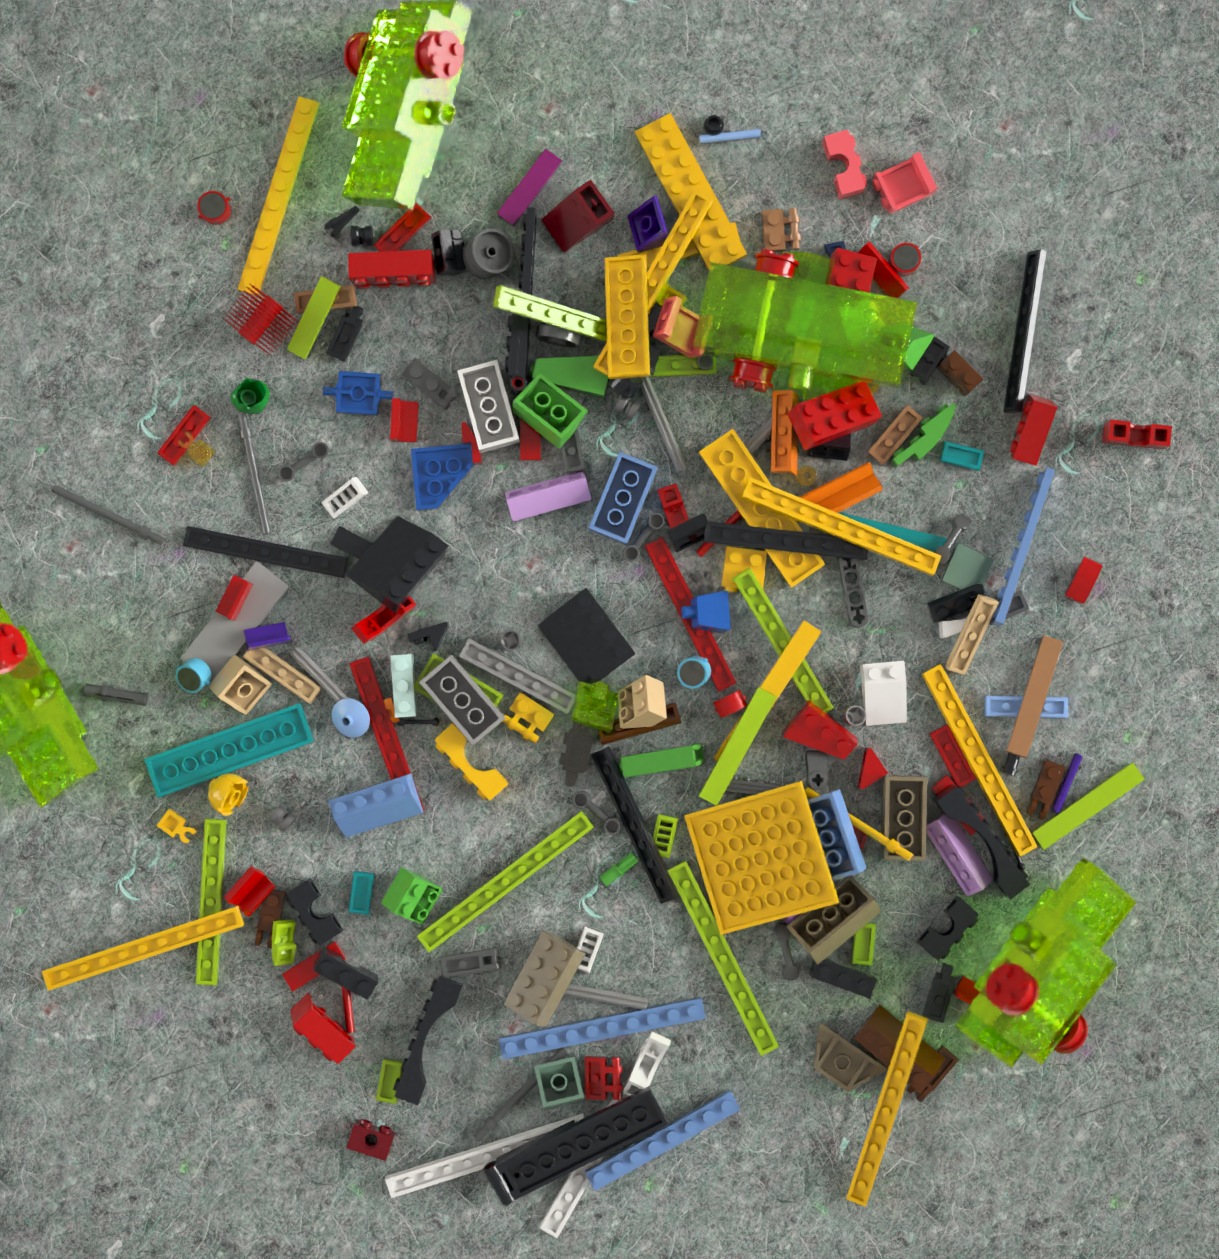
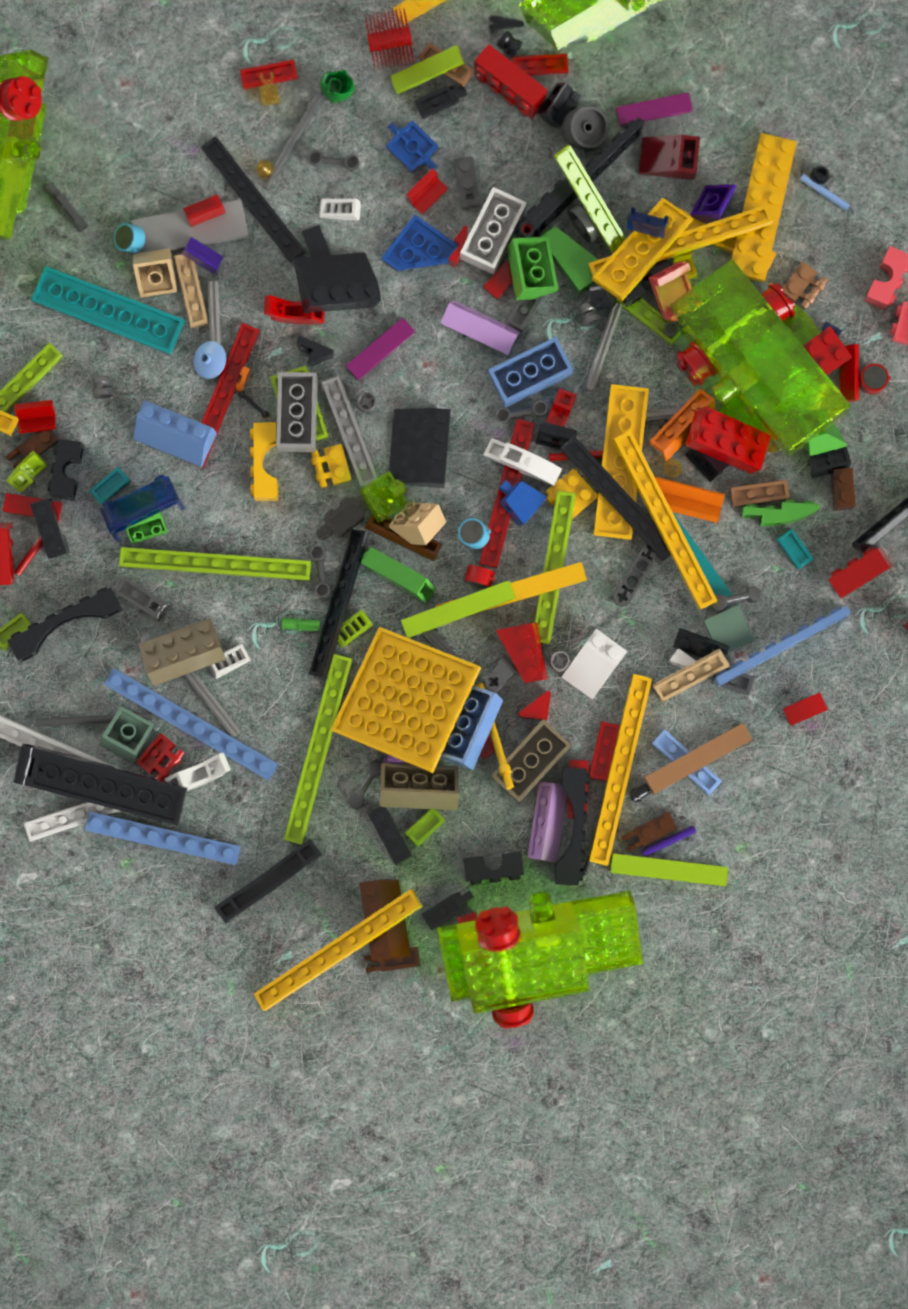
camera: 45 degrees right, 5 degrees down
dark grey bar [51,485,165,545] -> none
yellow plate [157,808,196,843] -> none
yellow cylinder [208,773,249,816] -> none
light aqua arch [390,654,418,718] -> none
dark tan wing [813,1022,887,1092] -> none
none -> clear blue windscreen [100,475,186,542]
none -> black arch [214,839,322,923]
none -> clear yellow plate [256,160,273,178]
none -> magenta tile [346,317,415,381]
none -> white slope [484,438,562,486]
none -> clear blue hinge [627,207,669,238]

